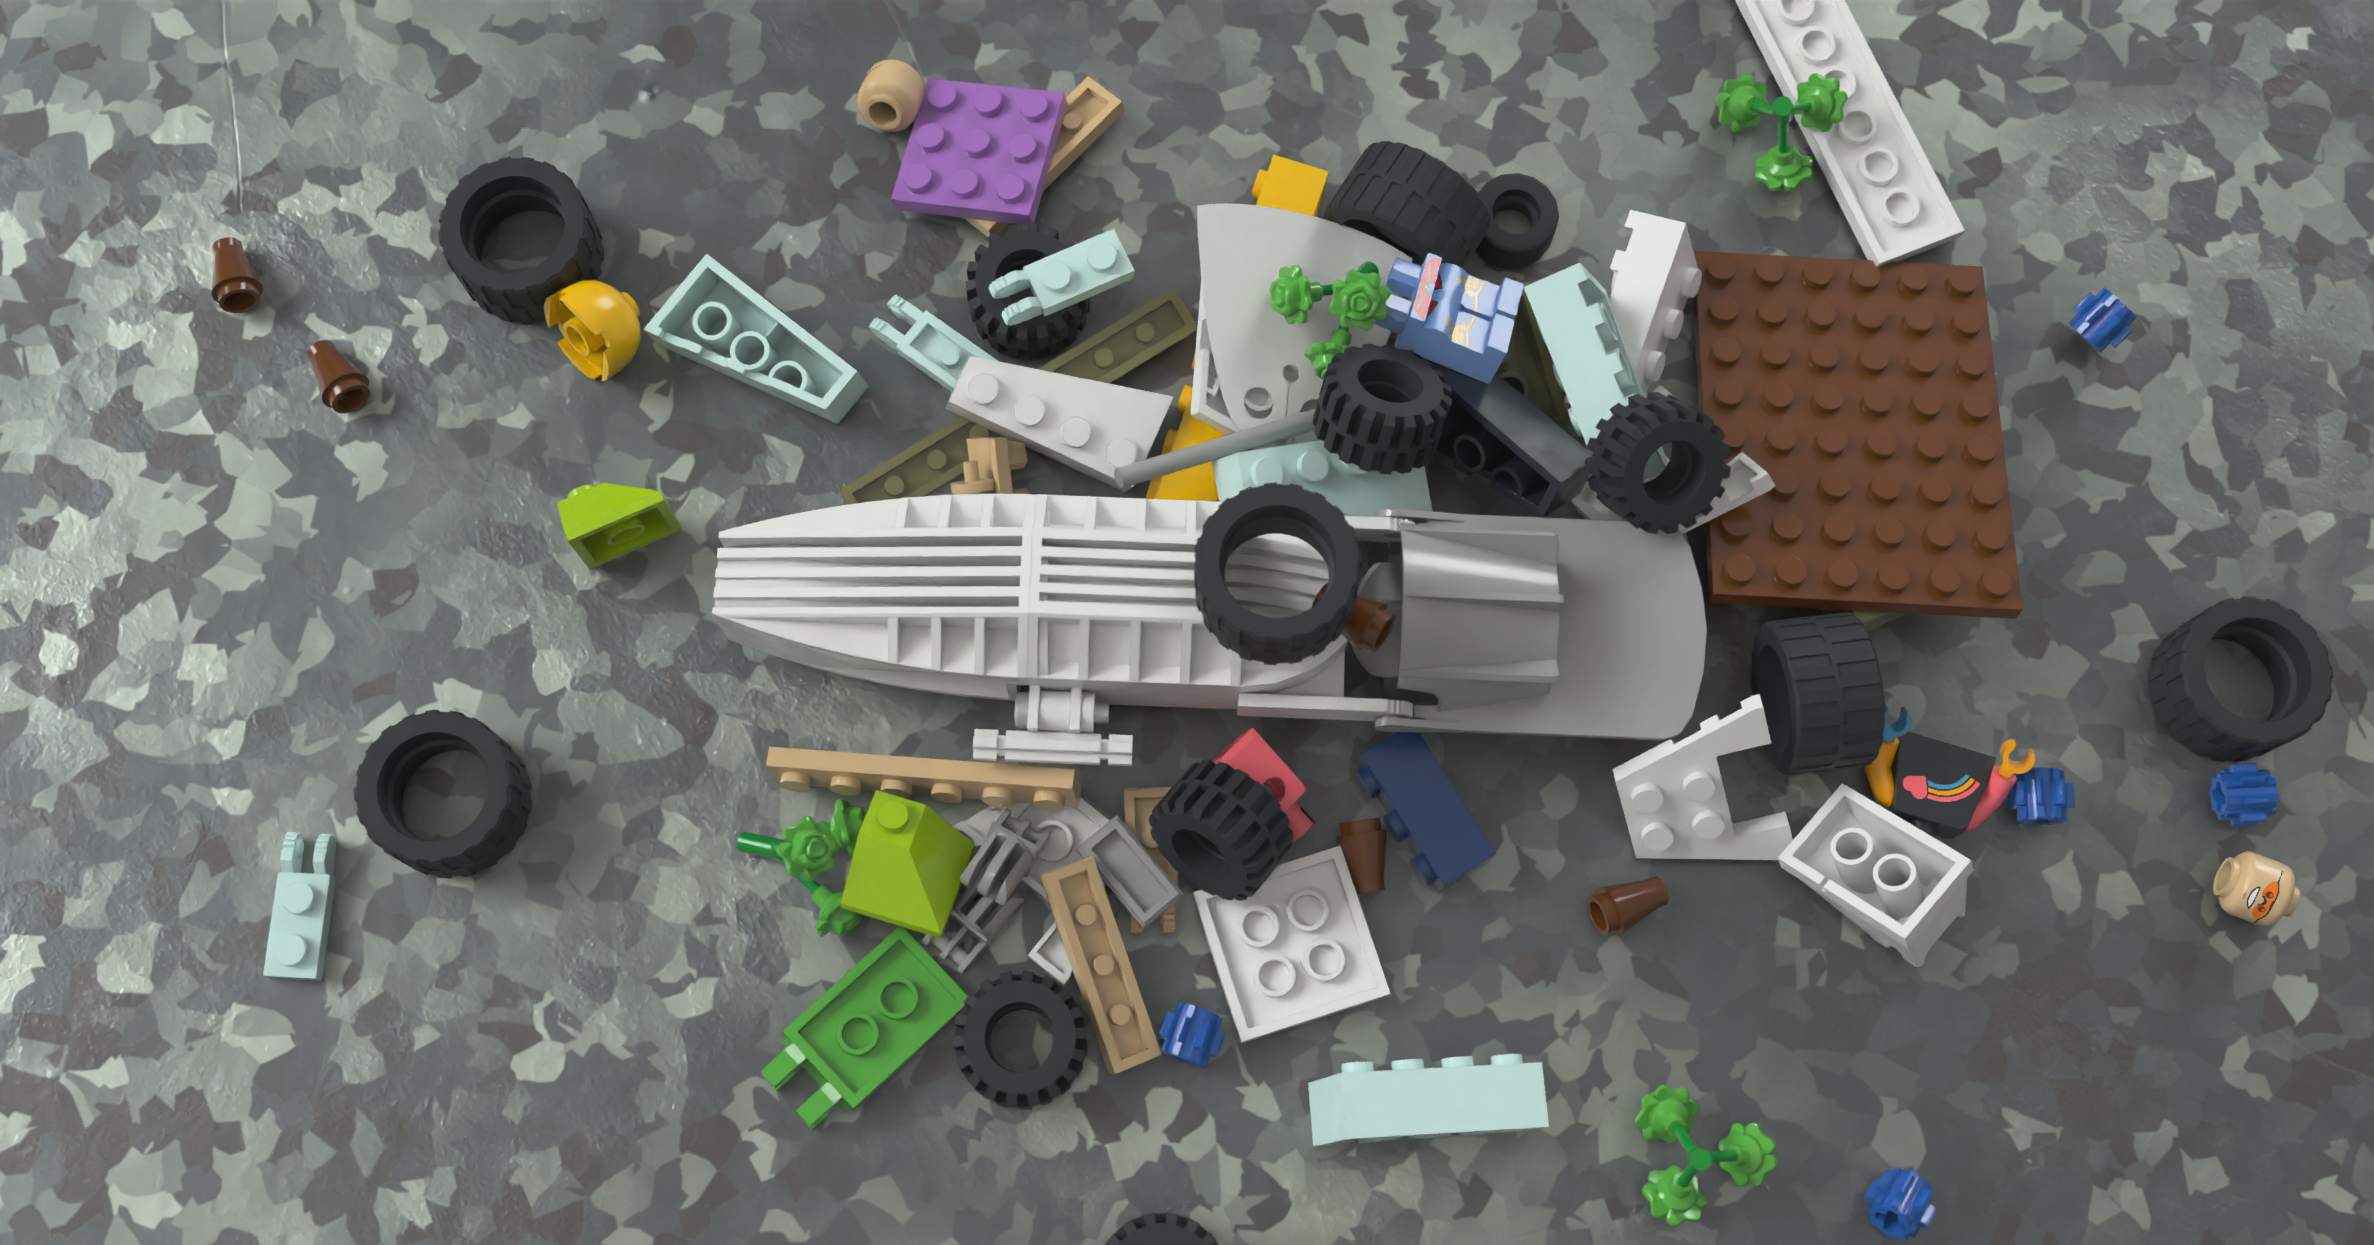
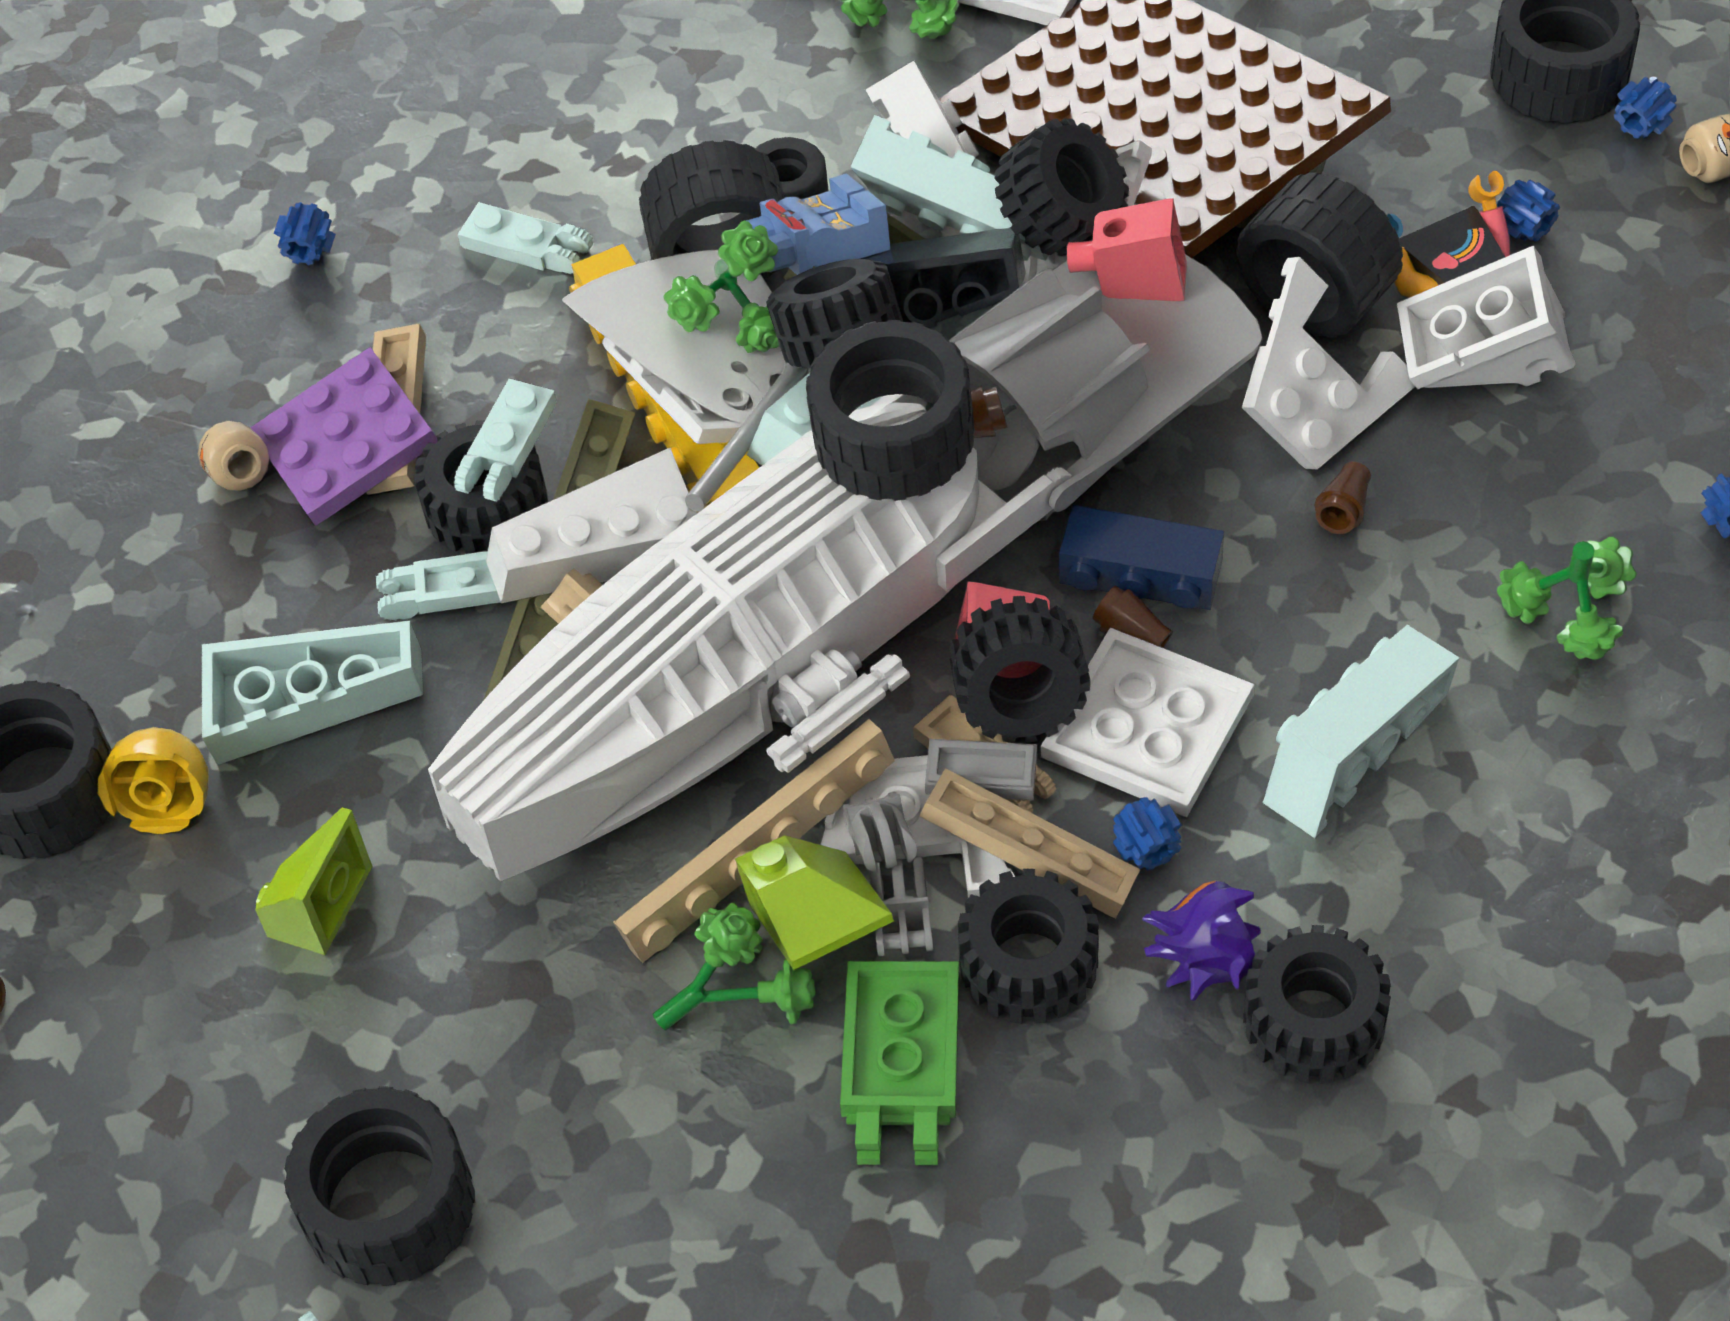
camera: 35 degrees left, 20 degrees down
none -> light aqua hinge [458,202,594,275]
none -> coral torso [1067,198,1187,301]
none -> dark purple hair [1142,881,1261,1001]

